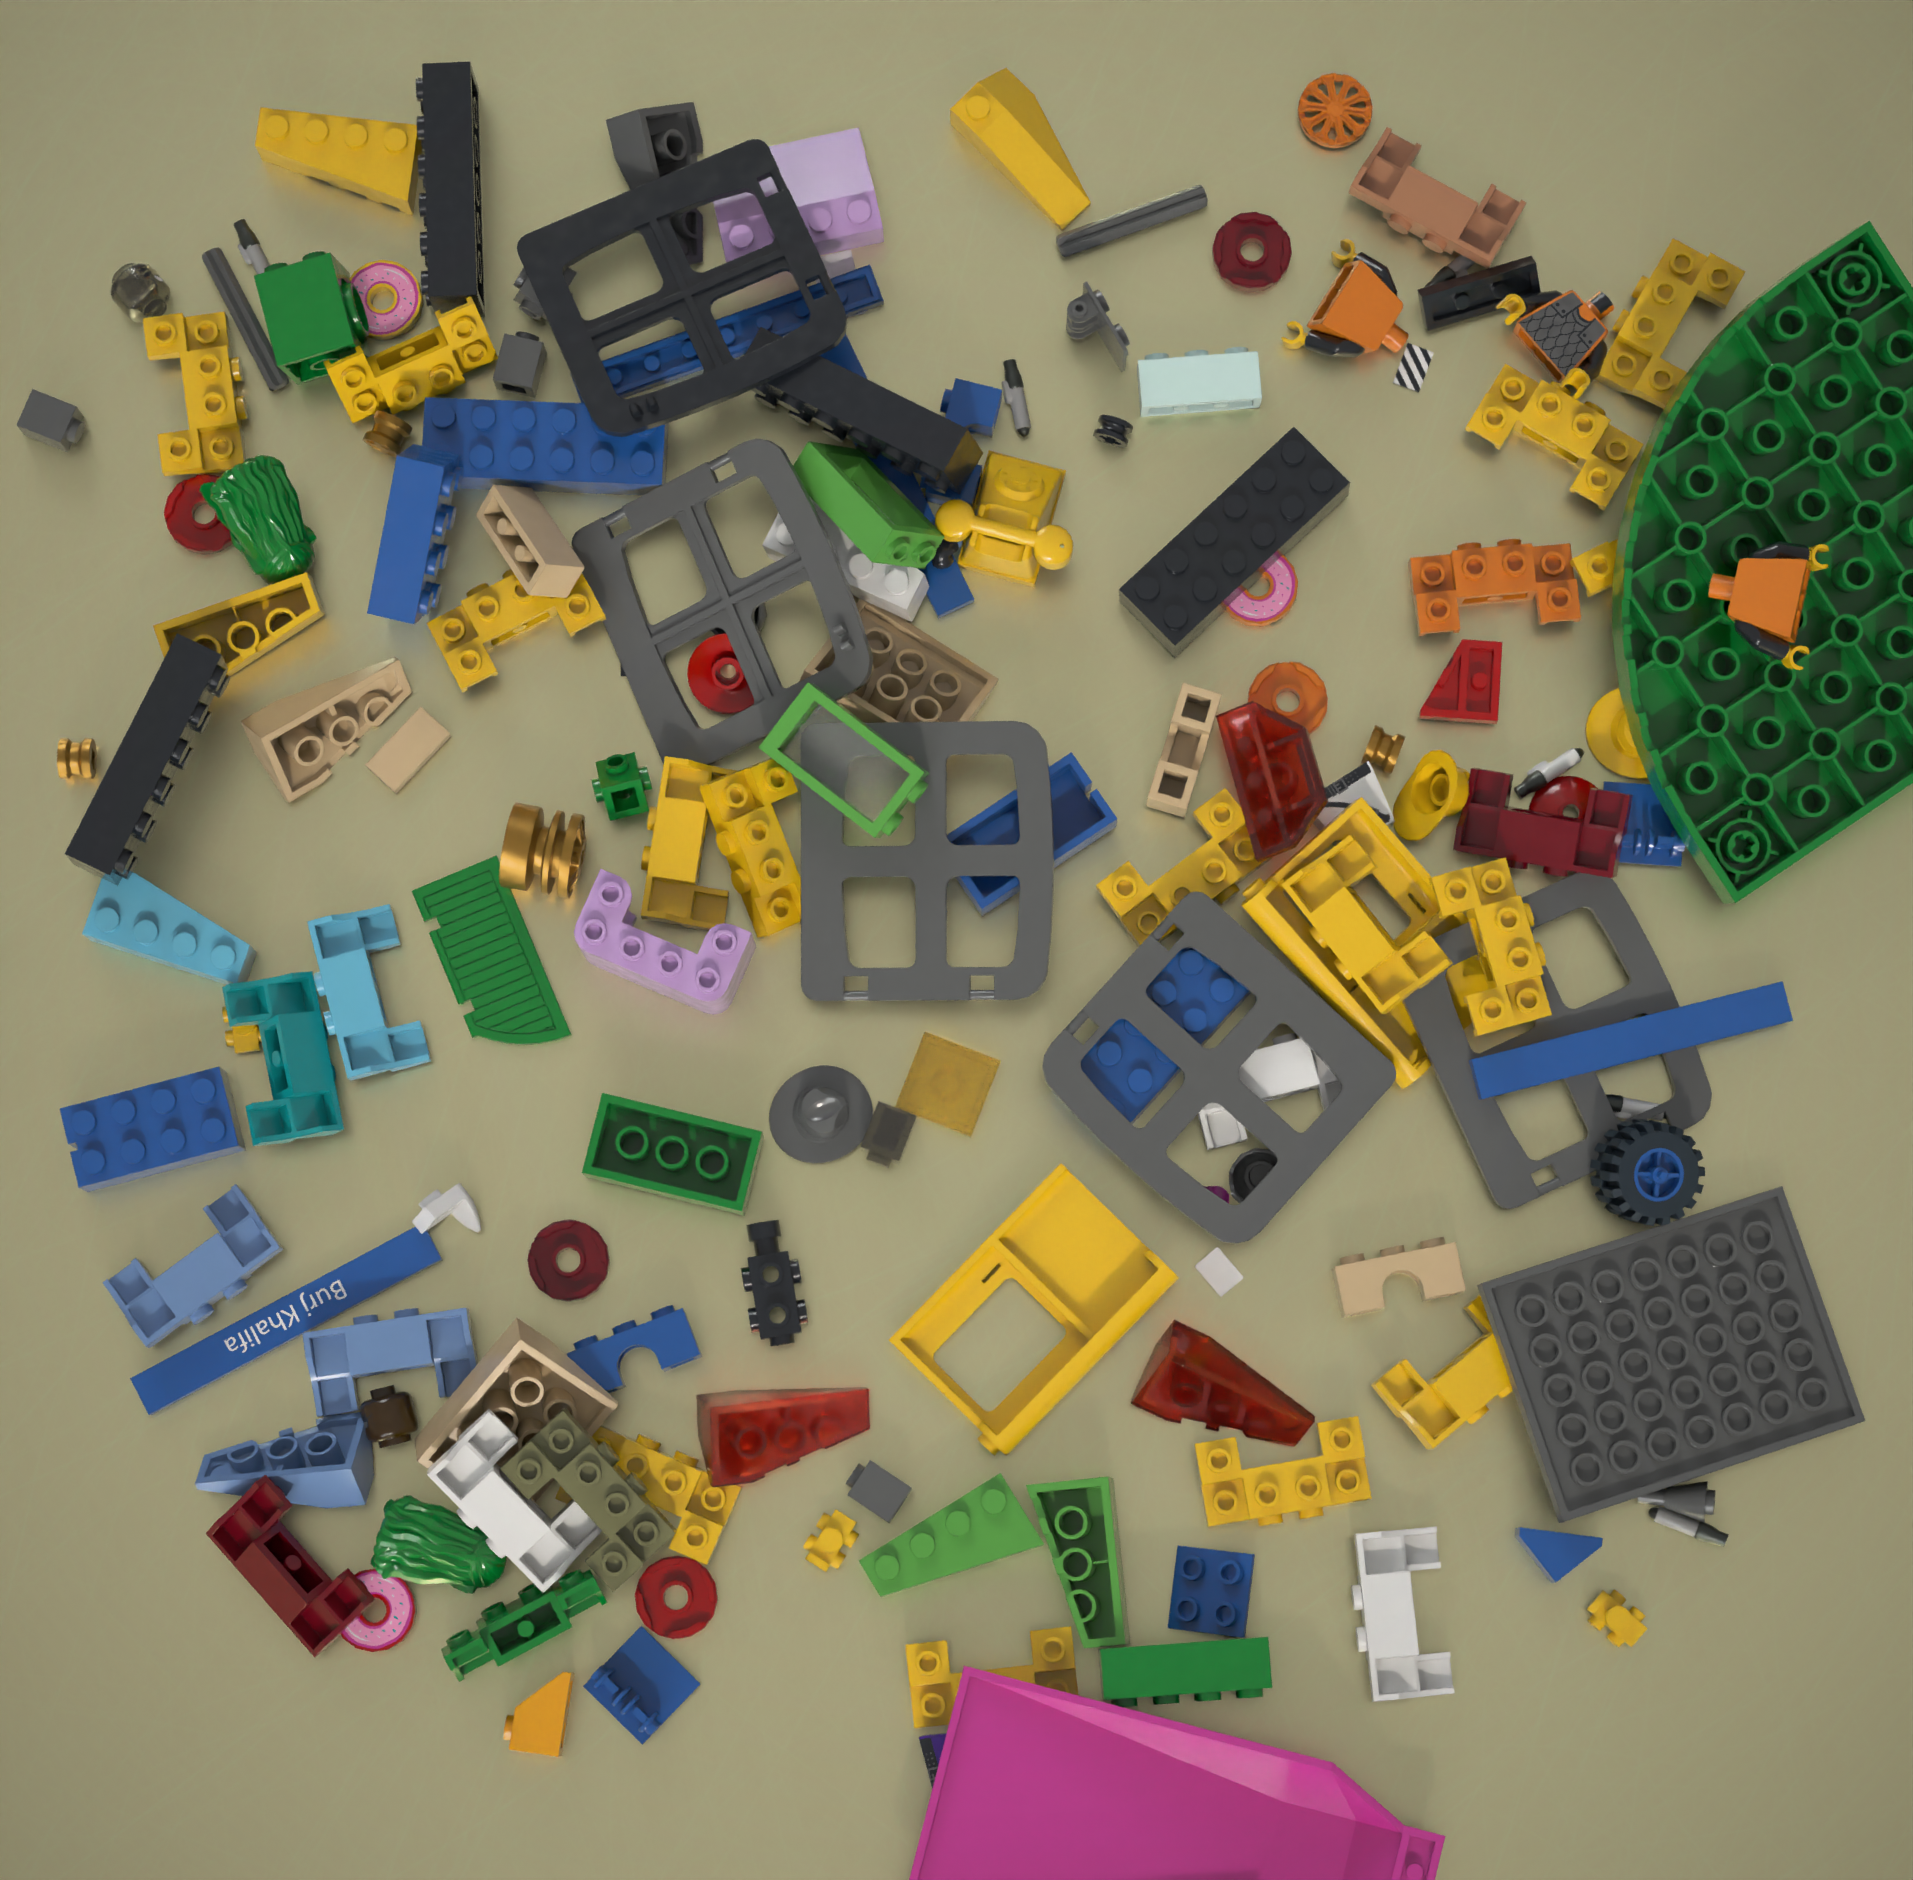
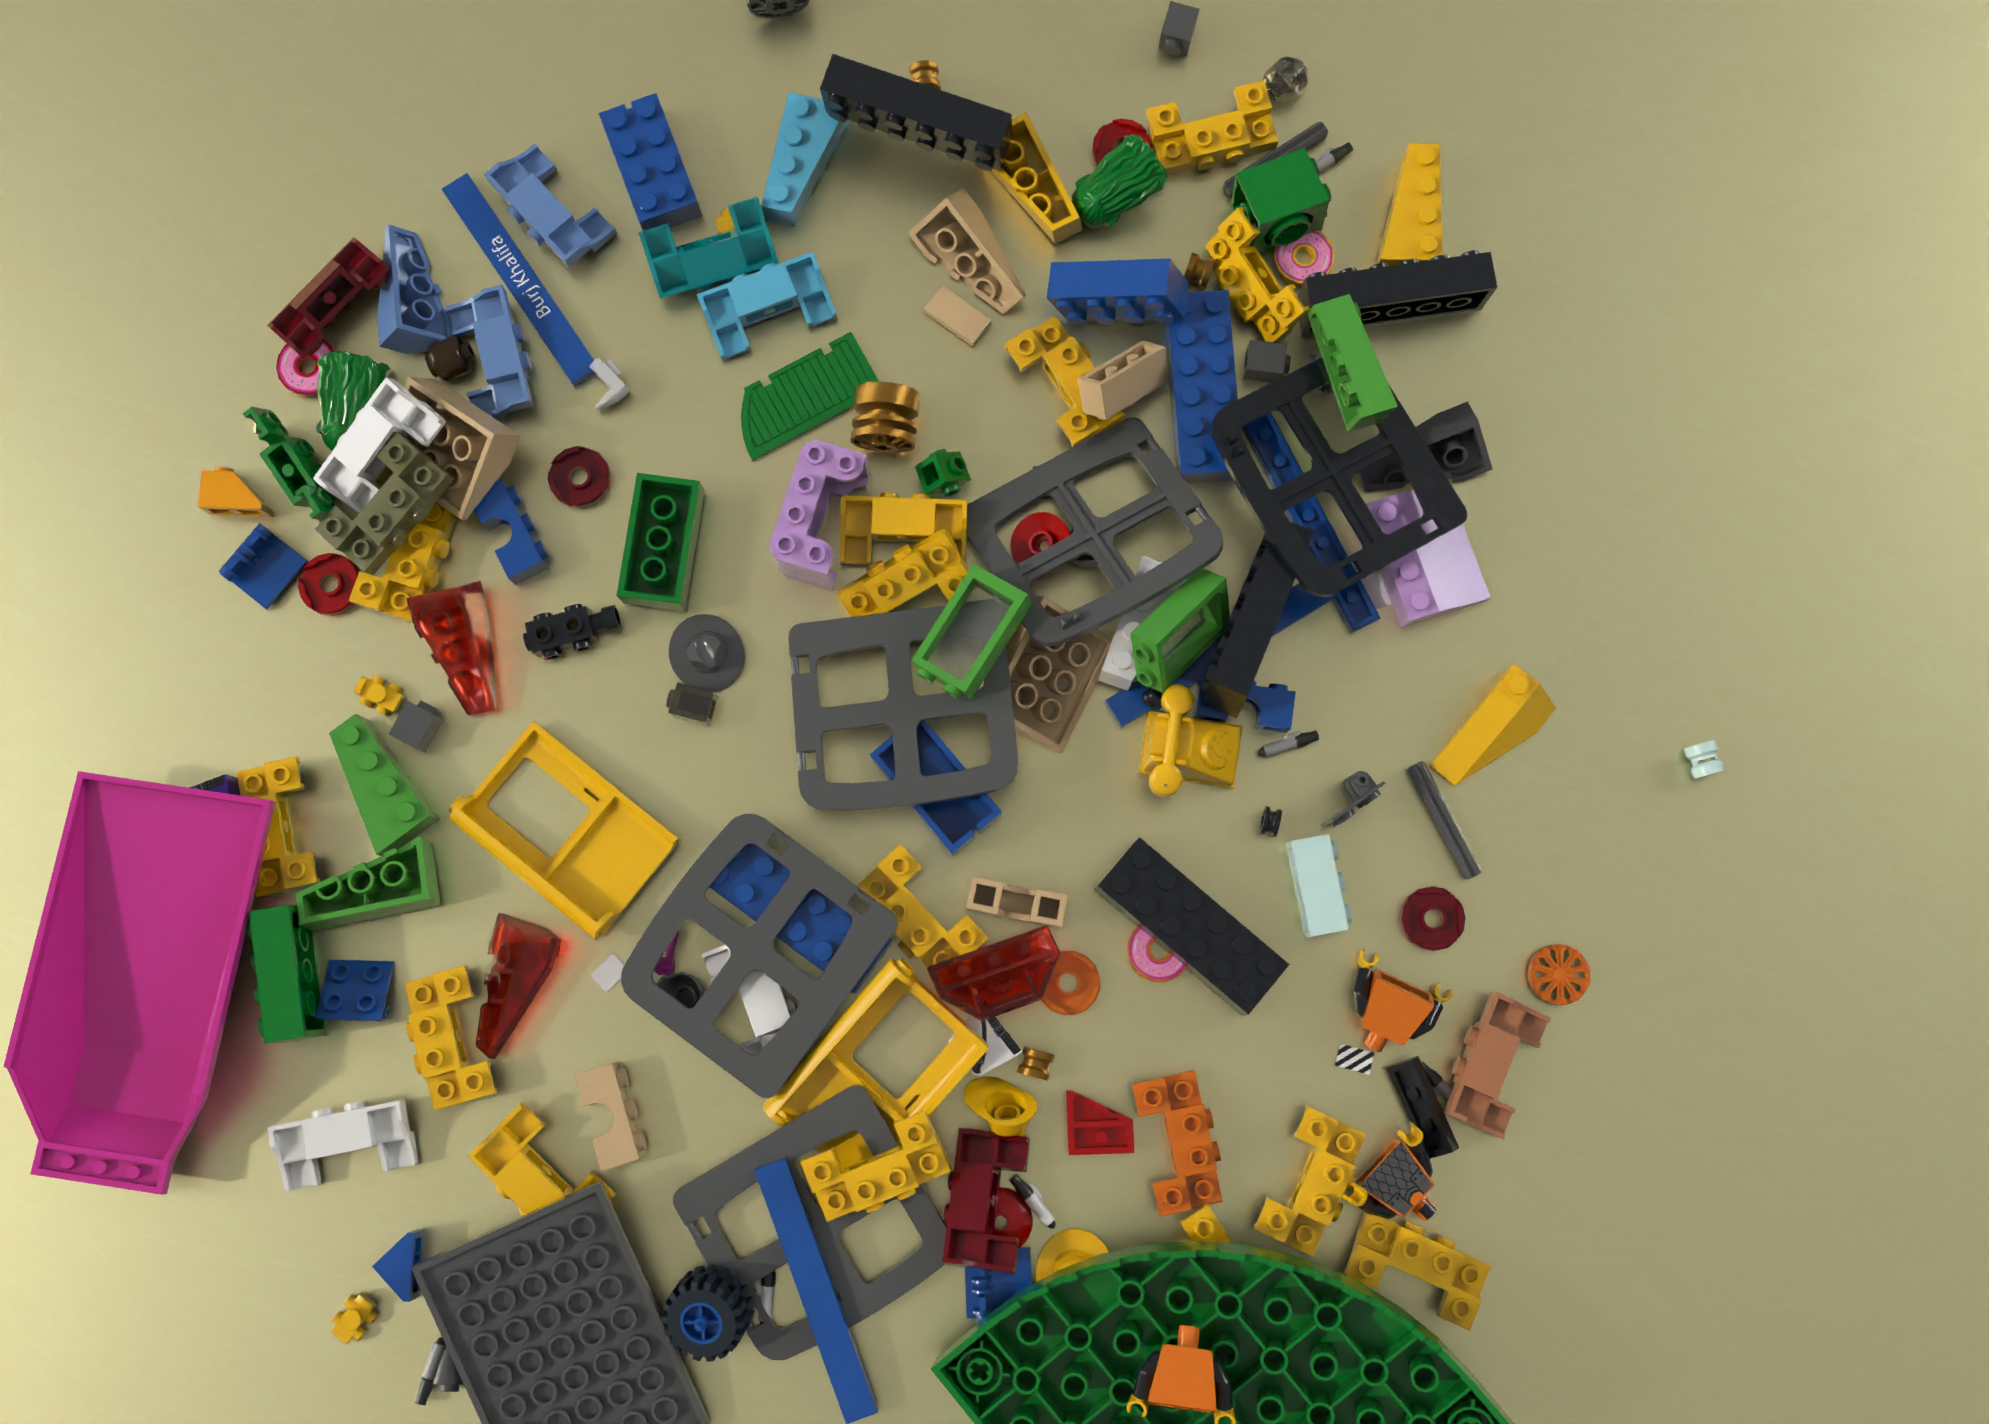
camera: 80 degrees right, 0 degrees up
clear yellow tile [895,1032,1001,1138] -> none
yellow bracket [1282,835,1453,1014] -> none
none -> bright green wedge [1308,294,1398,432]

